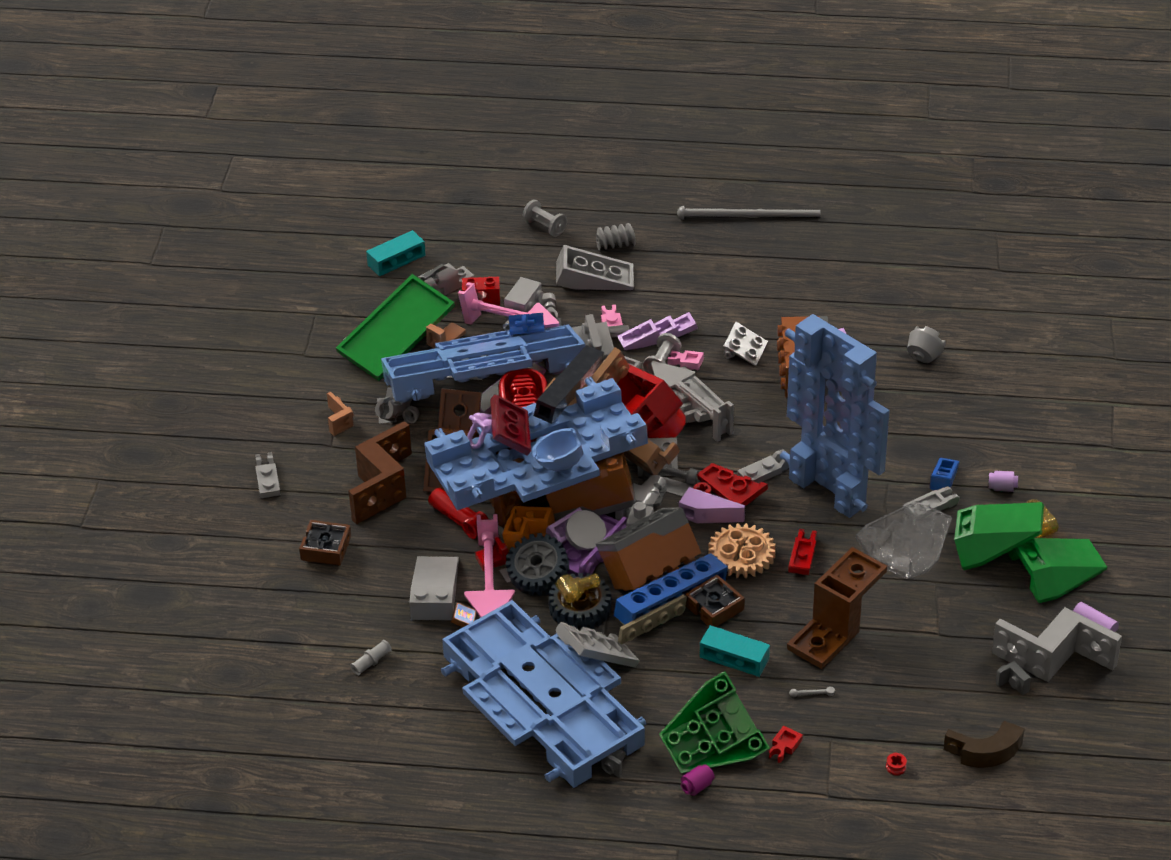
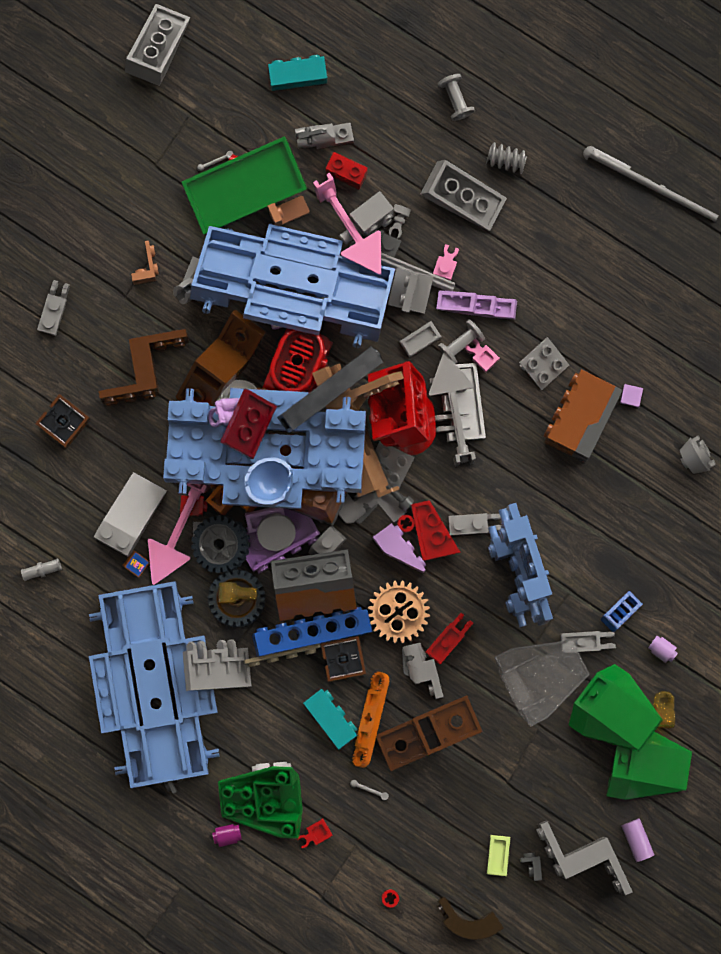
camera: 20 degrees right, 40 degrees up
blue hips [508,313,545,335] -> none
none -> light grey slope [125,4,190,86]
none -> orange piece [352,672,389,768]
none -> light grey plate [402,643,443,699]
none -> yellowish green tile [487,835,510,876]

